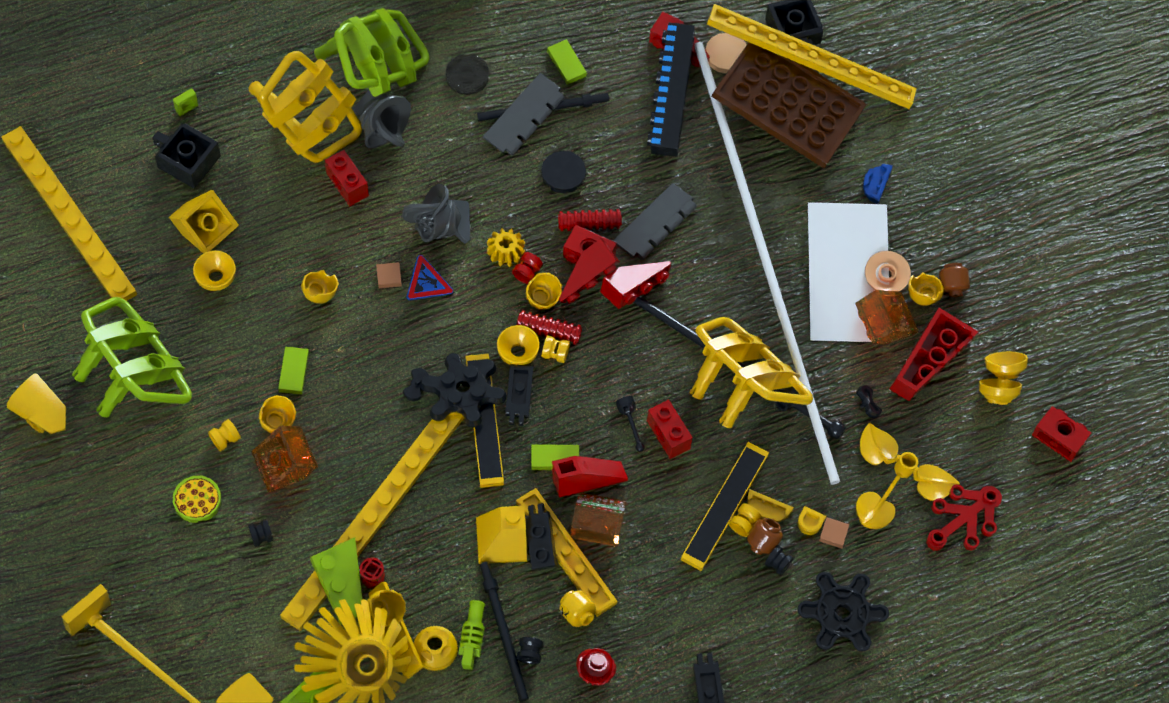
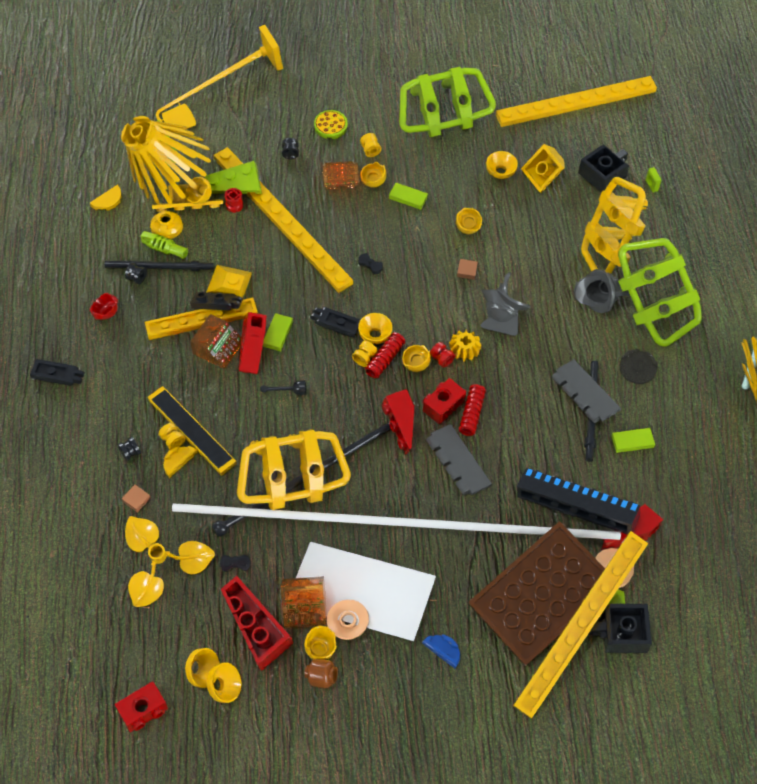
camera: 110 degrees right, 5 degrees down
yellow panel [7,373,66,434] -> none
red brick [325,150,369,207] -> none
piece [406,255,453,300] -> none
black plate [420,353,507,427] -> none
black tile [465,354,504,488] -> none
black tile [541,151,586,193] -> none
red slope [559,238,620,304] -> none
yellow head [559,590,596,627] -> none
red brick [647,400,693,459] -> none
dark orange head [747,518,783,555] -> none
yellow tile [797,506,826,535] -> none
black plate [797,572,889,652] -> none
red plant [926,484,1002,551] -> none

